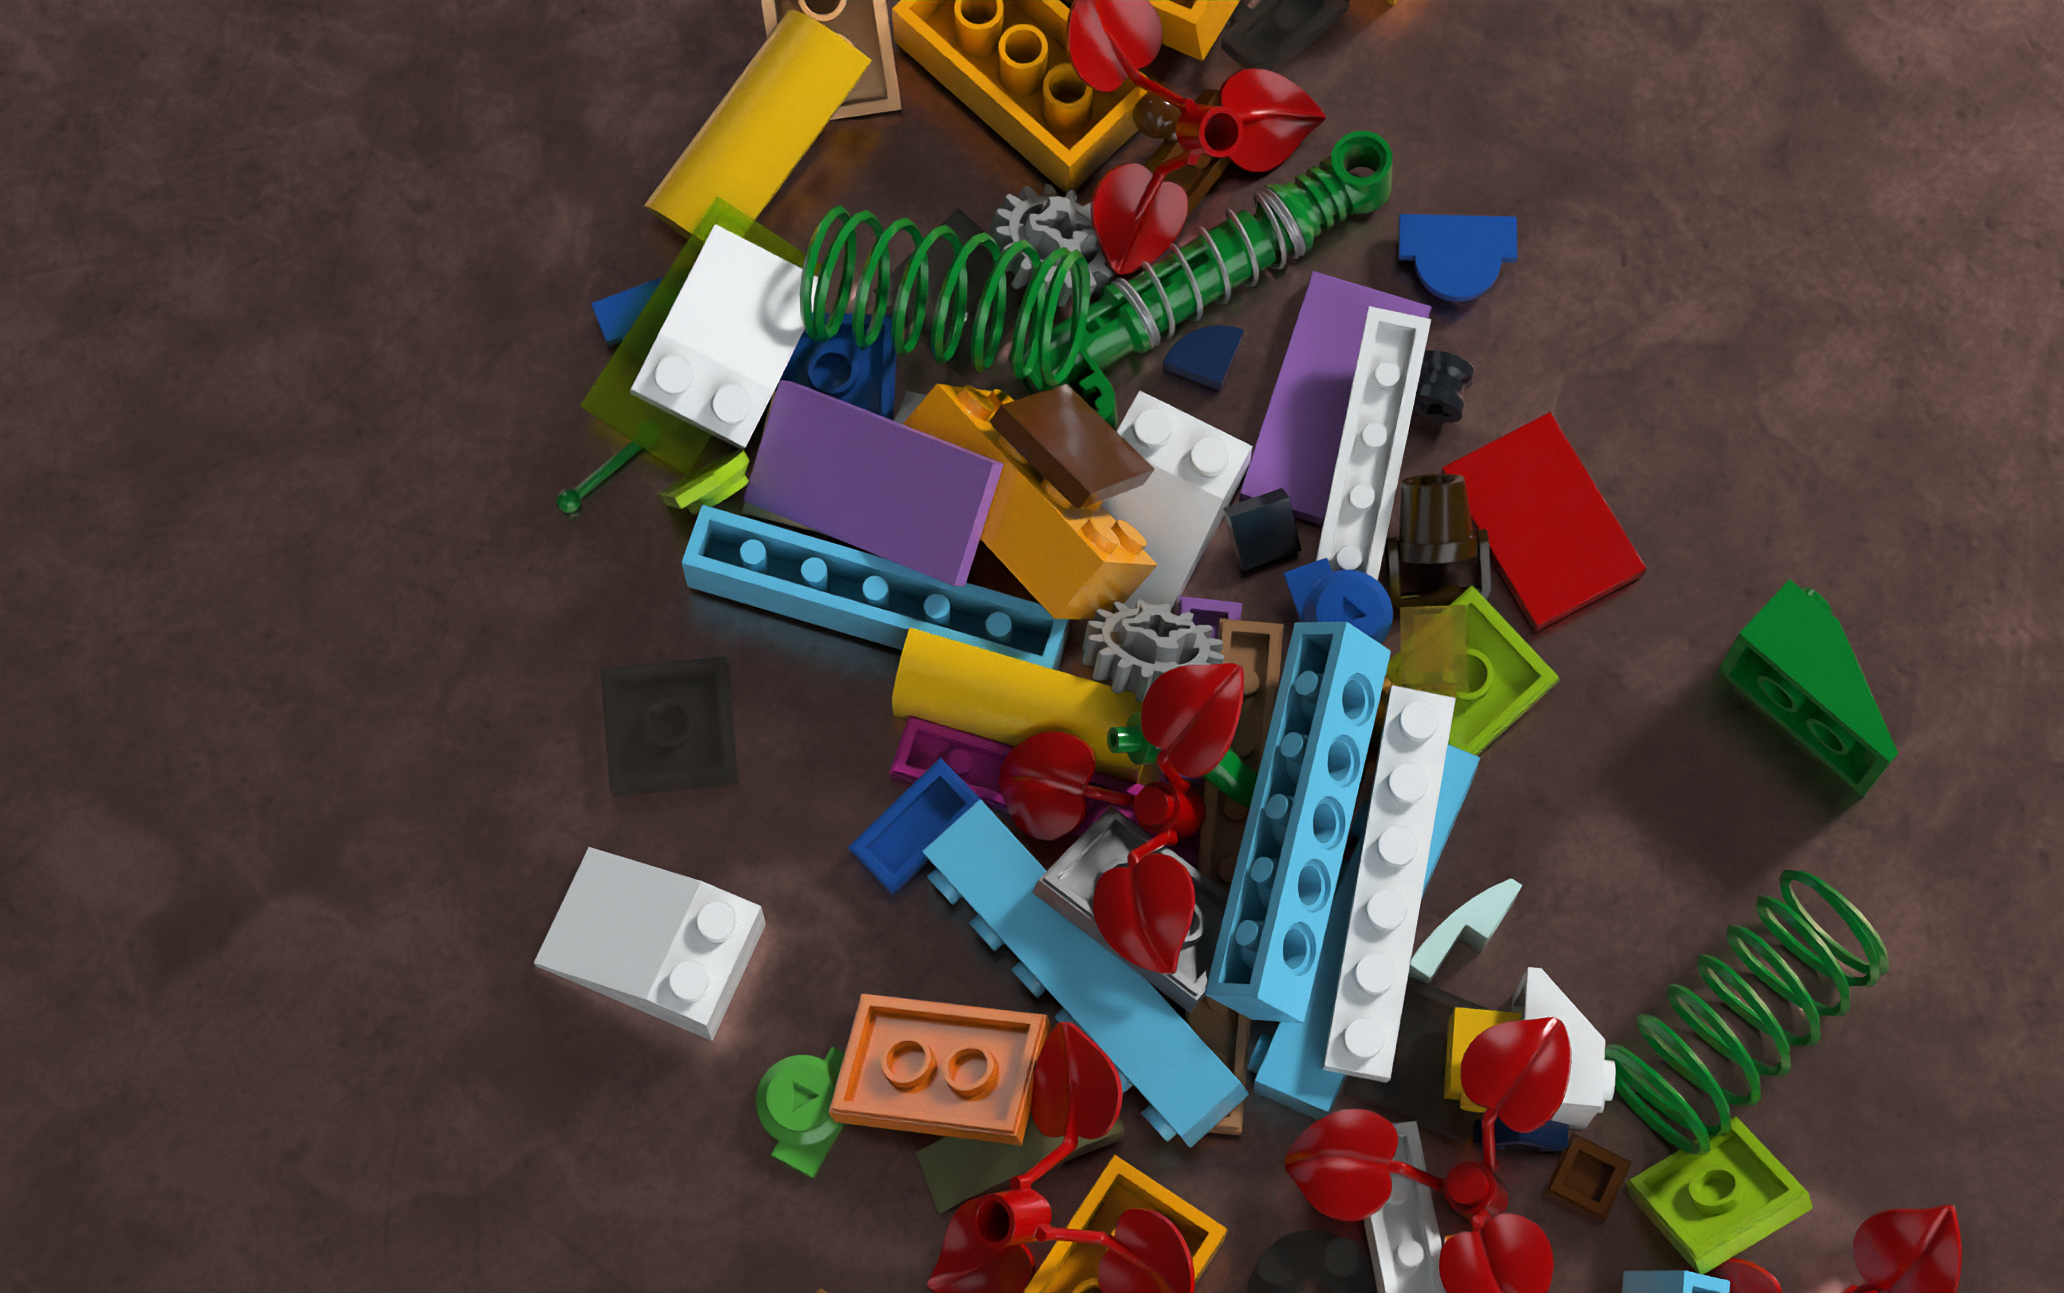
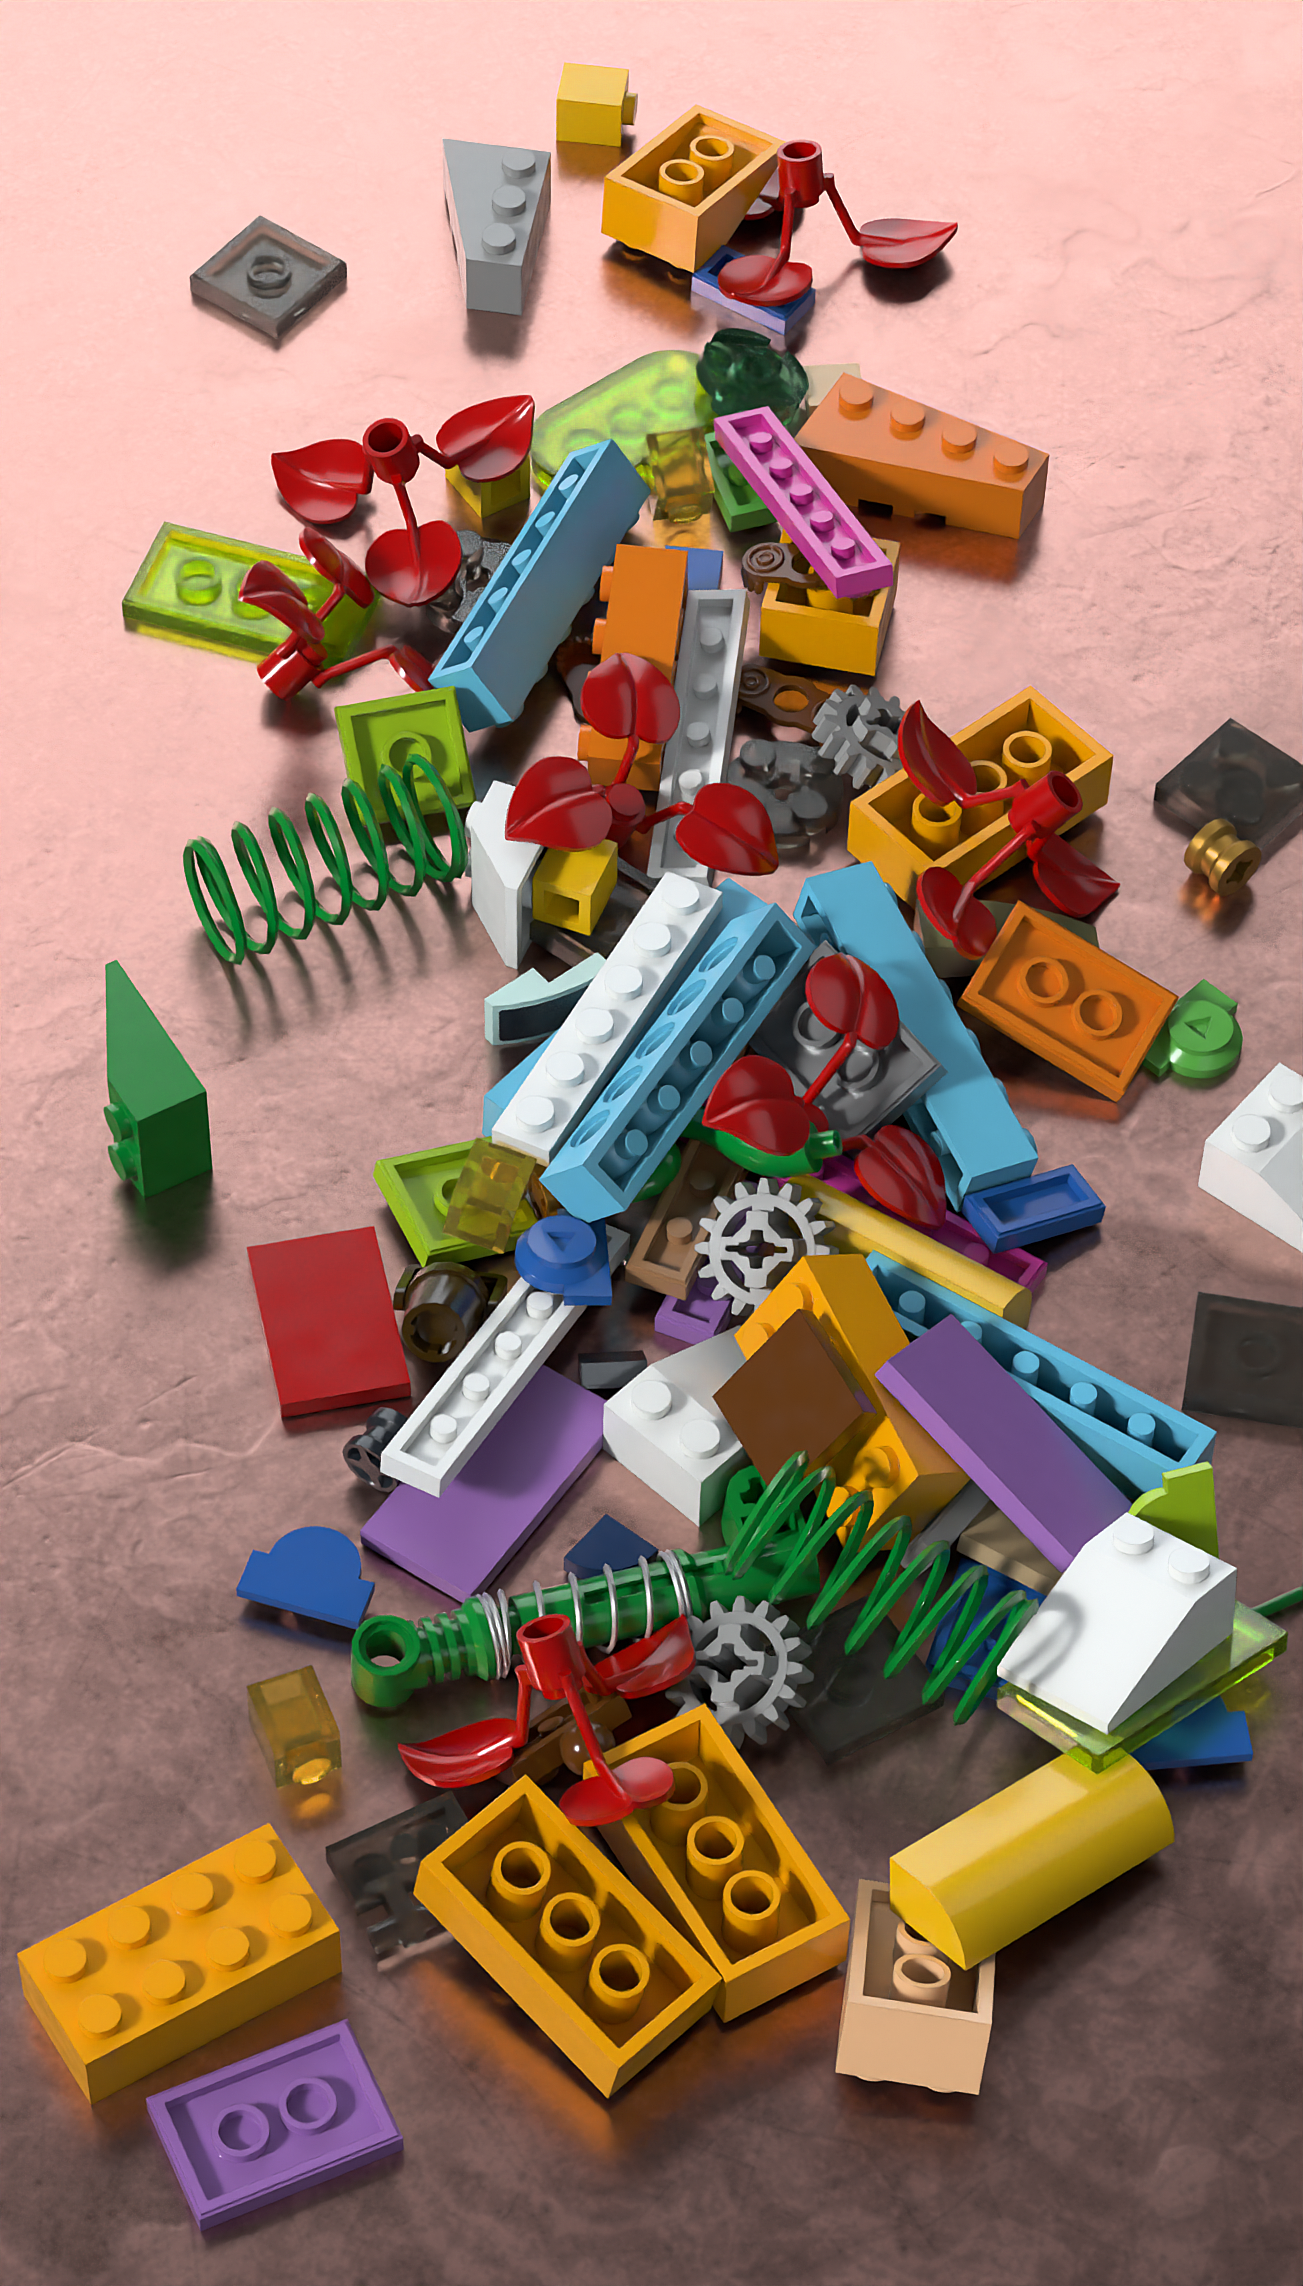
camera: 165 degrees left, 20 degrees down
none -> clear yellow brick [246,1665,342,1789]

